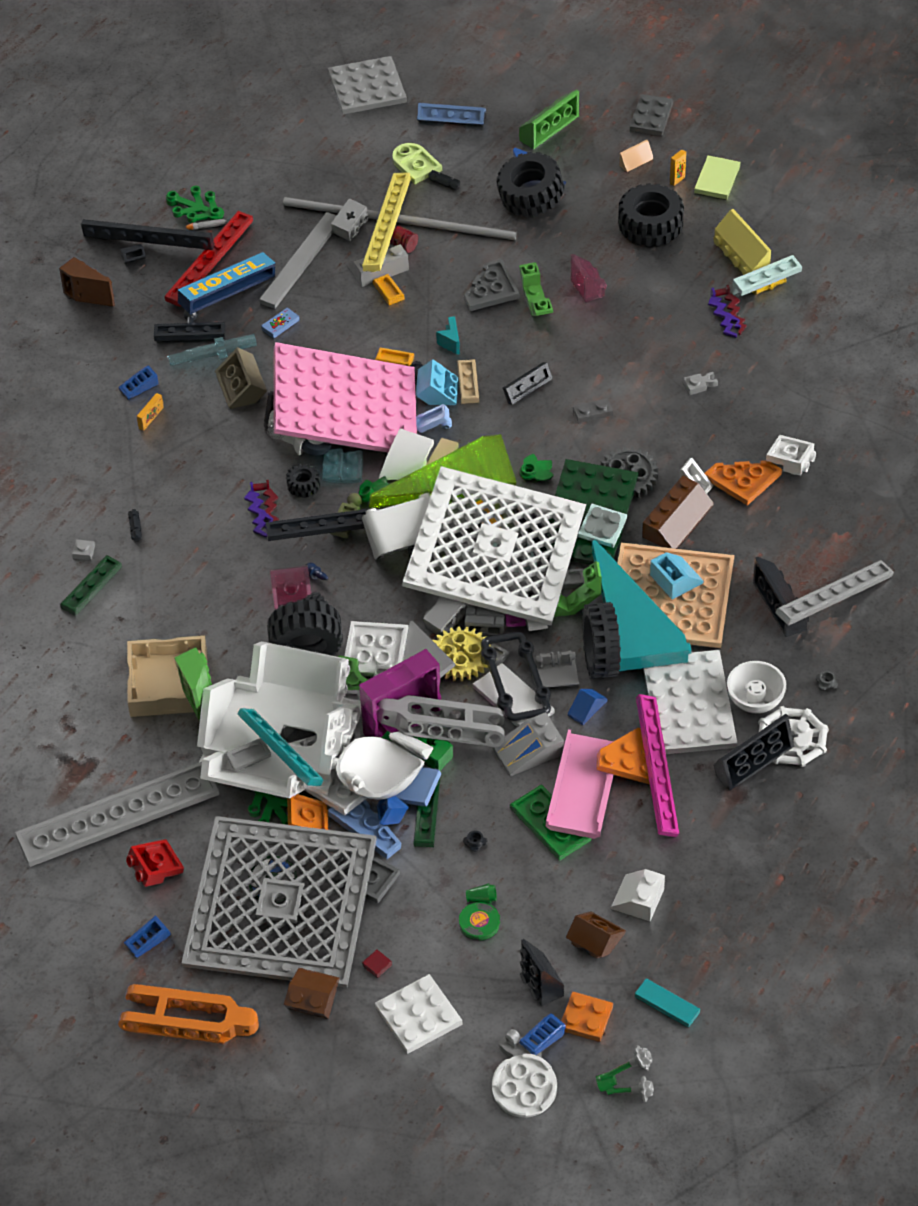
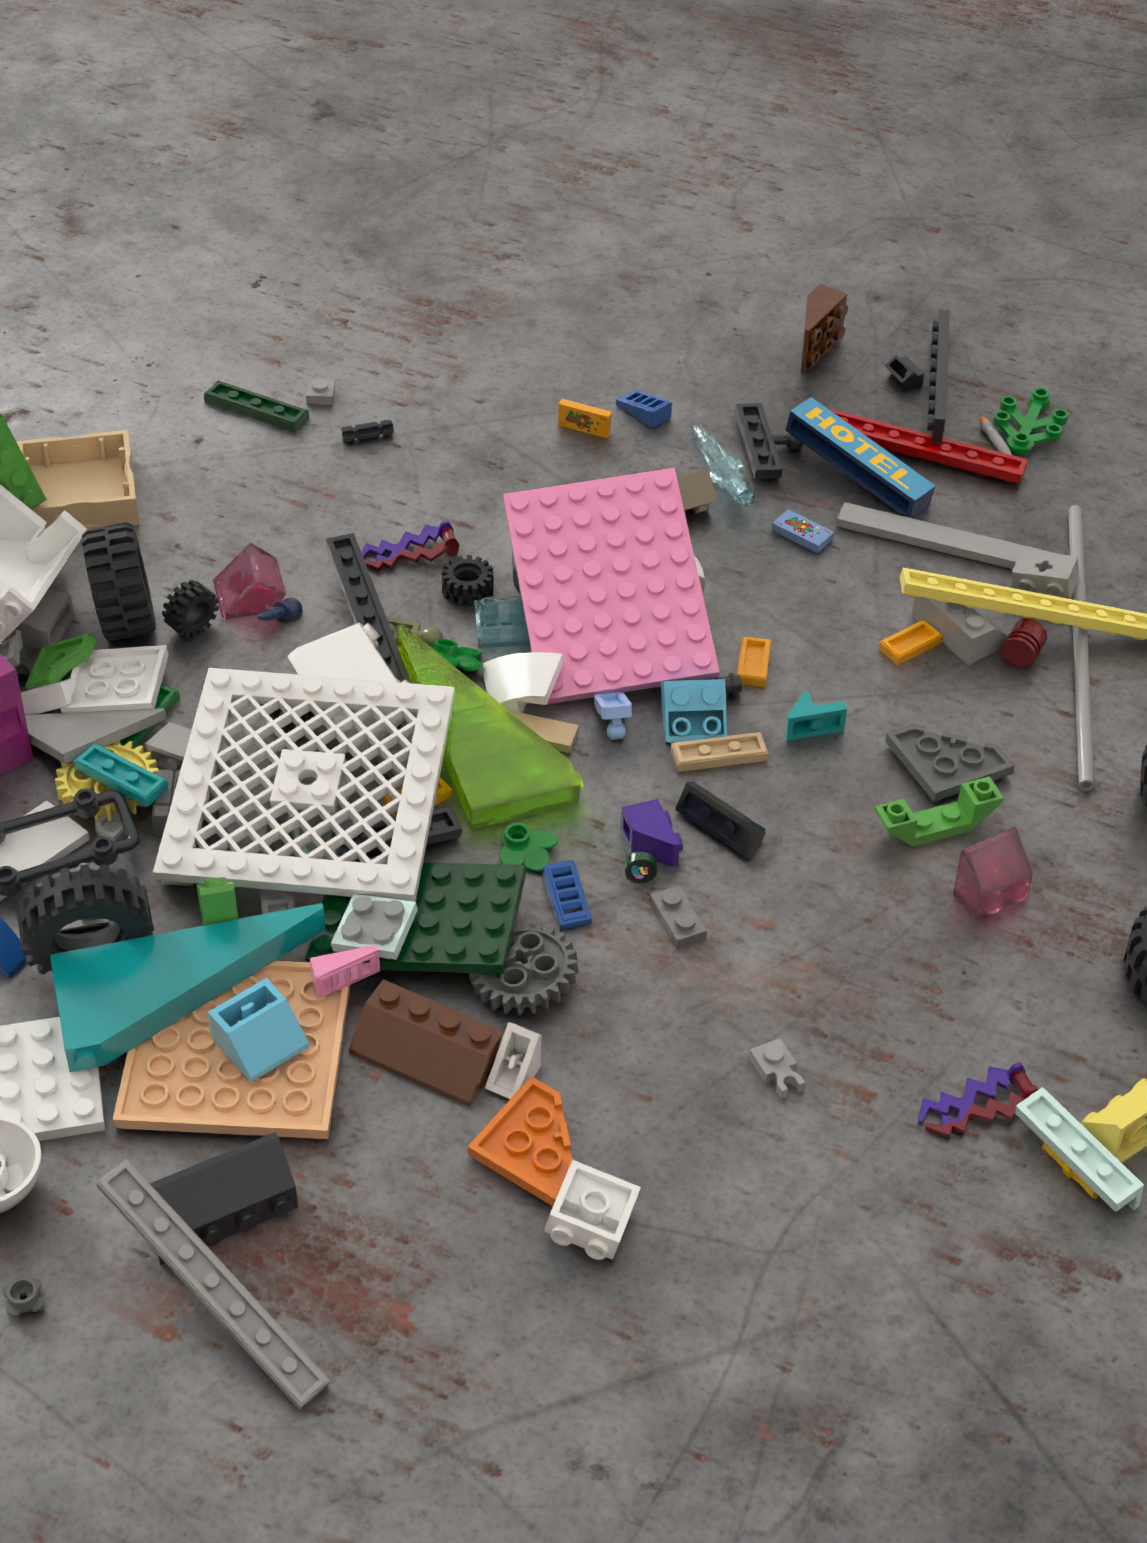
camera: 80 degrees right, 5 degrees down
none -> teal tile [73,743,168,807]
none -> bright pink slope [310,945,380,998]
none -> blue slope [543,860,592,929]
none -> dark purple slope [621,799,683,867]
none -> tile [624,852,657,883]

